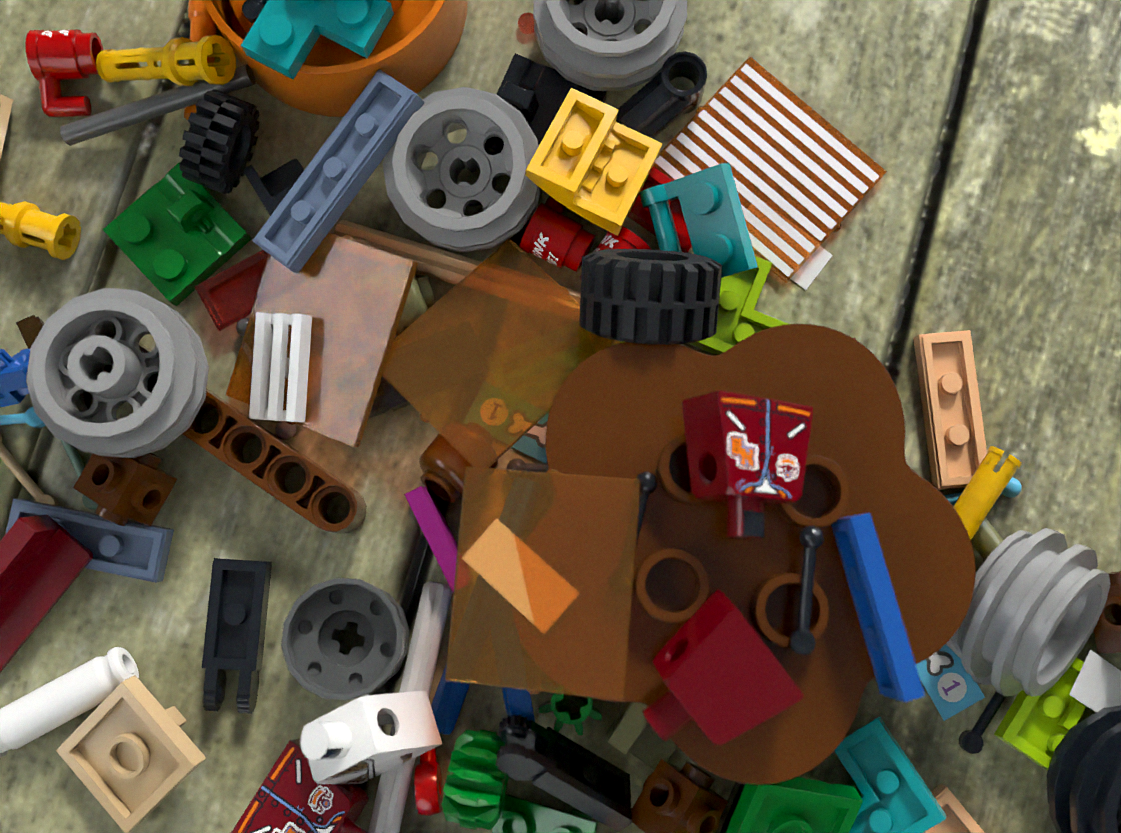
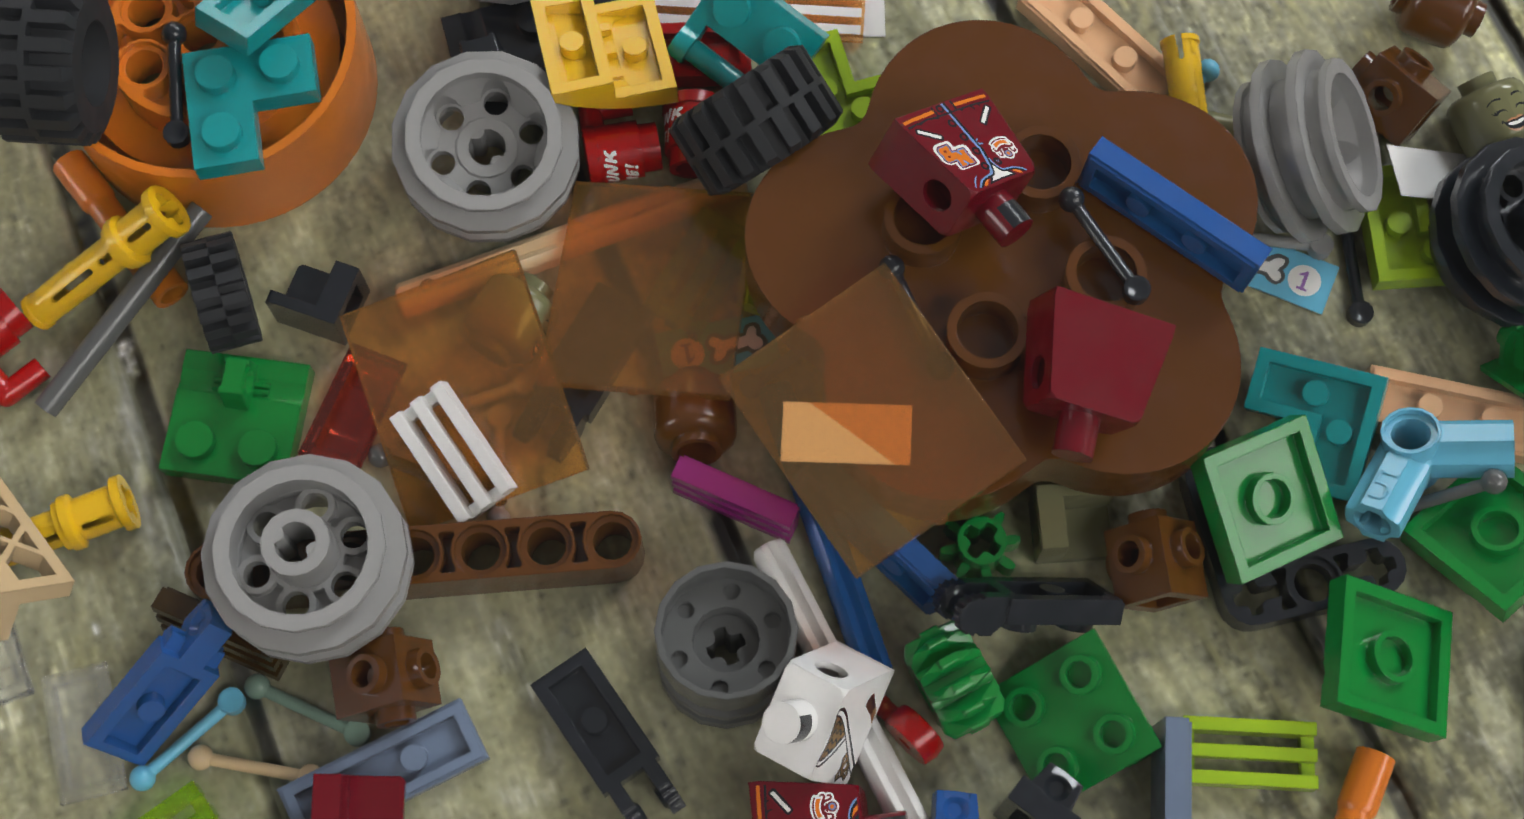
camera: 40 degrees left, 10 degrees down
sand blue tile [252,69,424,274] -> none

